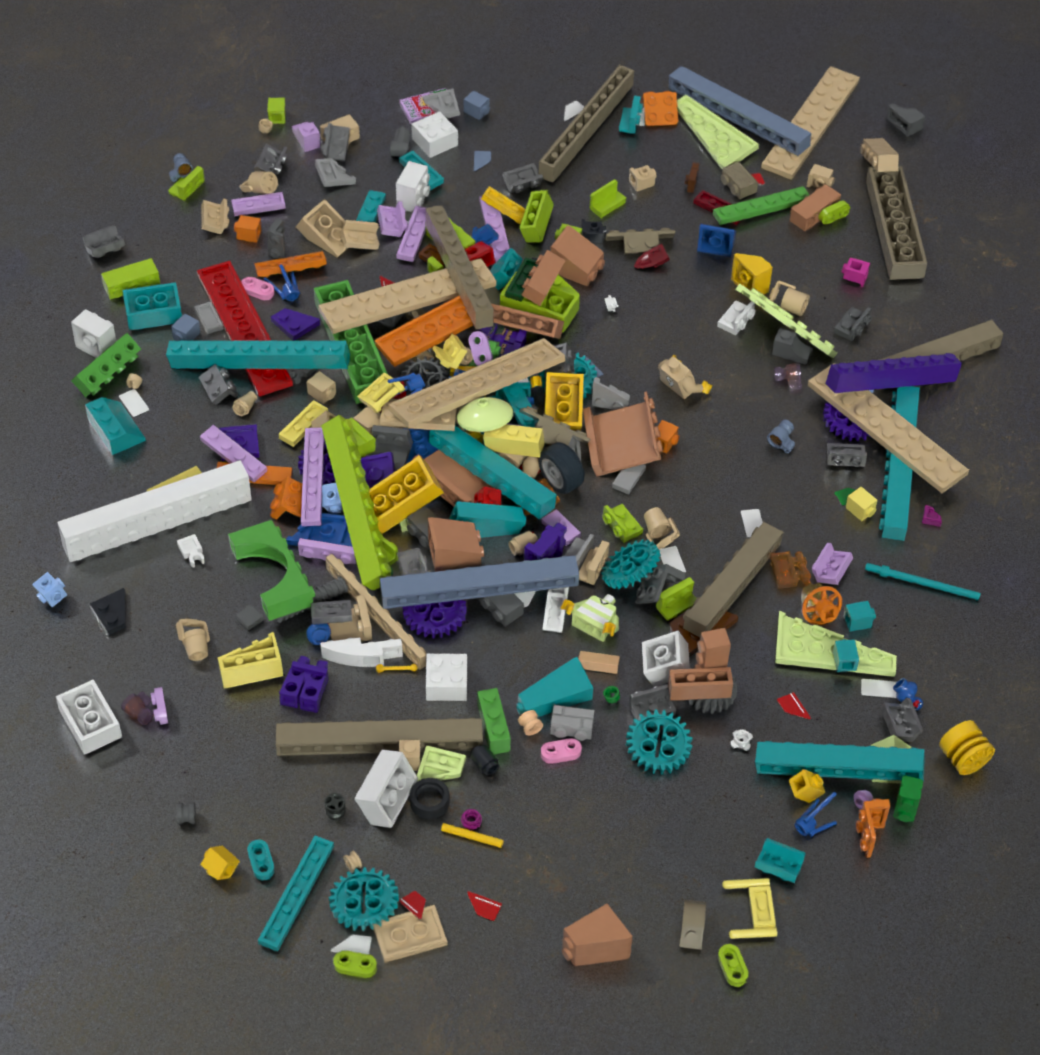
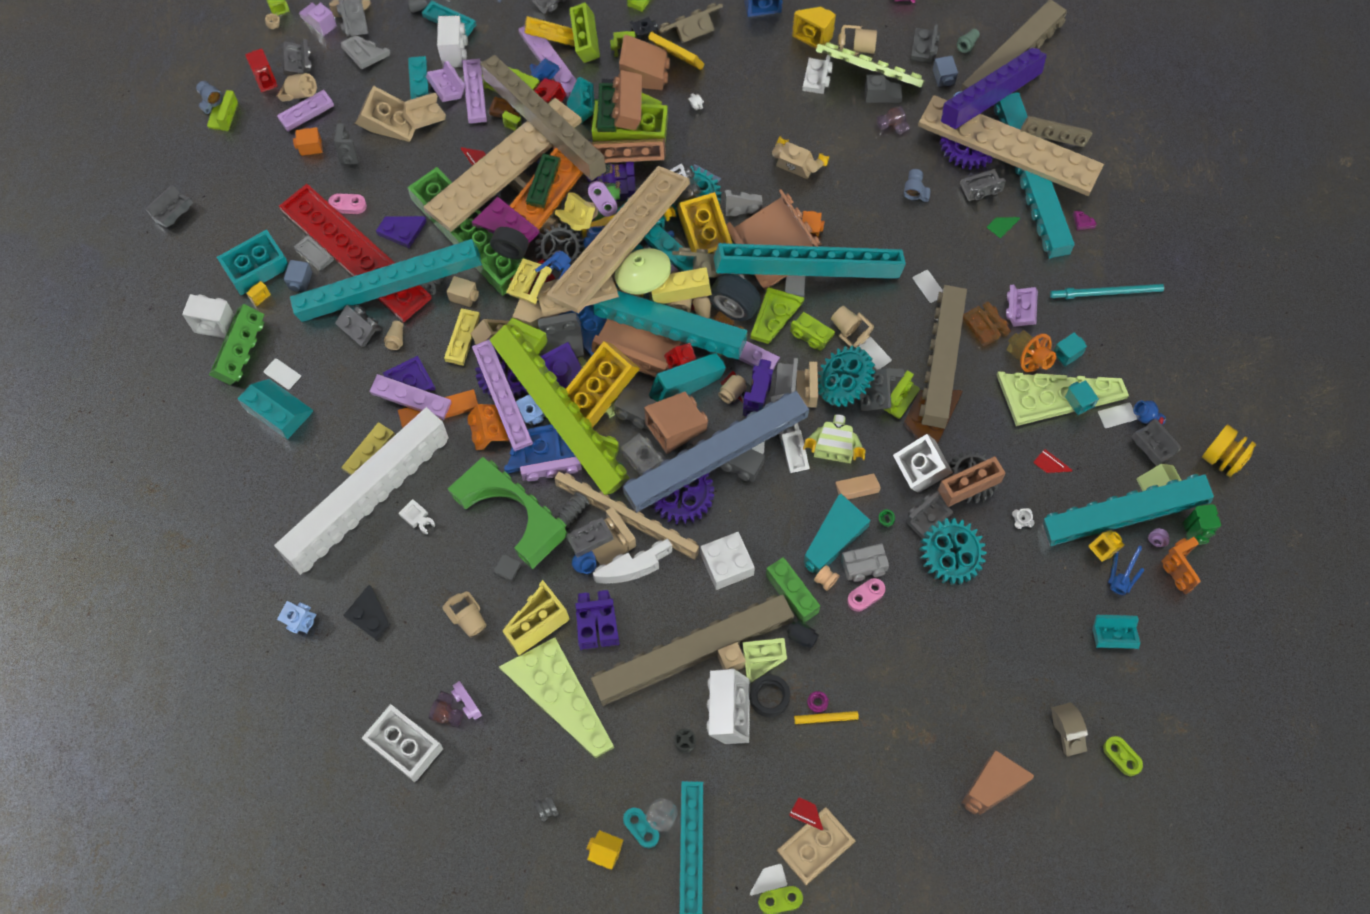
camera: 20 degrees left, 15 degrees up
lime brick [101,258,160,300] -> none
tan hinge [126,373,143,389] -> none
tan bracket [201,198,229,234] -> none
orange plate [254,251,327,277] -> none
blue plant [264,264,300,301] -> none
teal gear [329,867,399,931] -> none
tan bush [343,851,362,873] -> none
yellow hinge [376,664,418,673] -> none
red sticker [467,891,502,921] -> none
dark red plate [634,244,670,268] -> none
nougat brick [694,628,731,669] -> none
light yellow plate [722,878,777,939] -> none
light yellow brick [846,487,877,521] -> none
none -> red brick [245,48,278,93]
none -> yellow plate [246,281,271,307]
none -> magenta wing [472,197,539,243]
none -> black tyre [490,227,529,260]
none -> yellowish green wing [499,637,614,758]
none -> dark green tile [525,154,561,208]
none -> clear head [646,798,678,832]
none -> yellow tile [648,32,705,70]
none -> teal brick [714,243,906,278]
none -> lime wing [750,287,804,344]
none -> sand blue brick [933,56,958,87]
none -> sand green cone [957,29,980,53]
none -> dark tan bracket [1020,116,1092,147]

